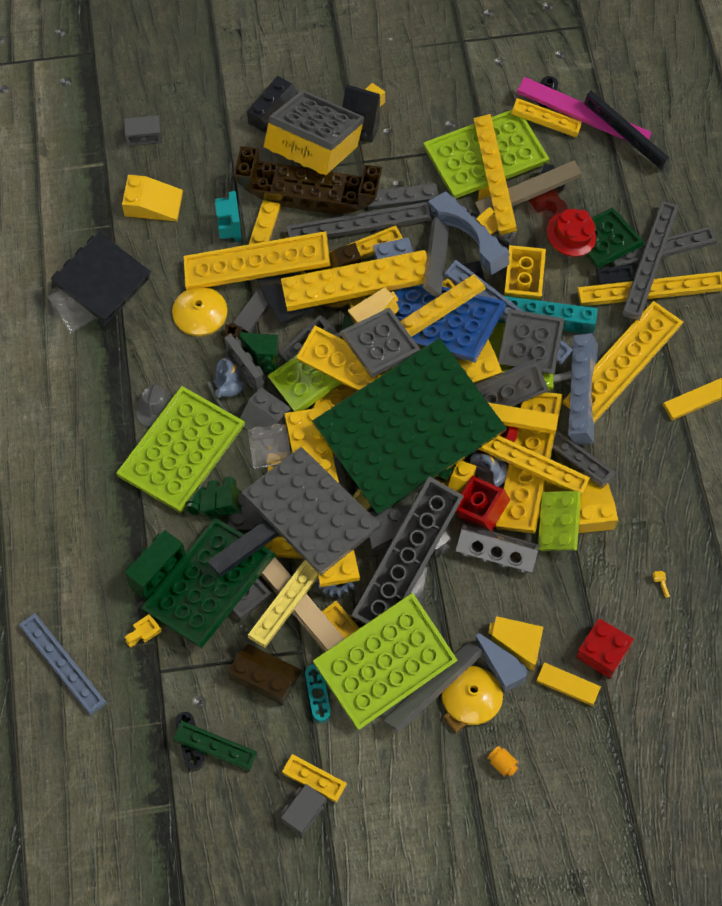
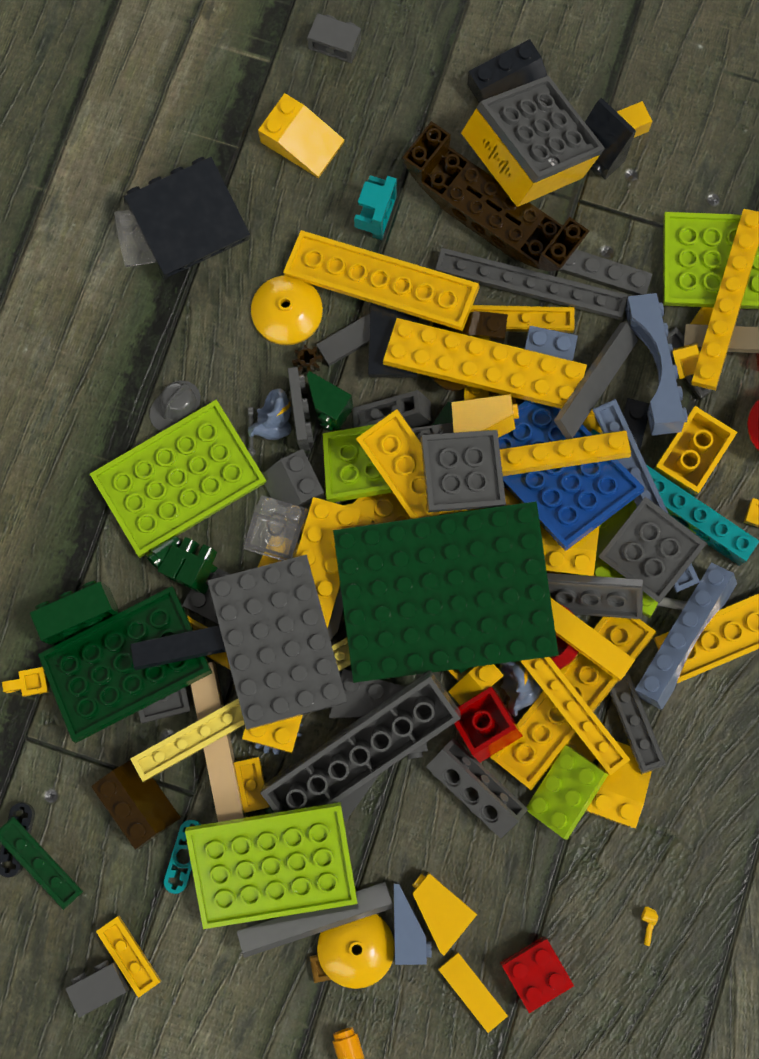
camera: 30 degrees right, 15 degrees up
yellow plate [249,200,281,245] -> none

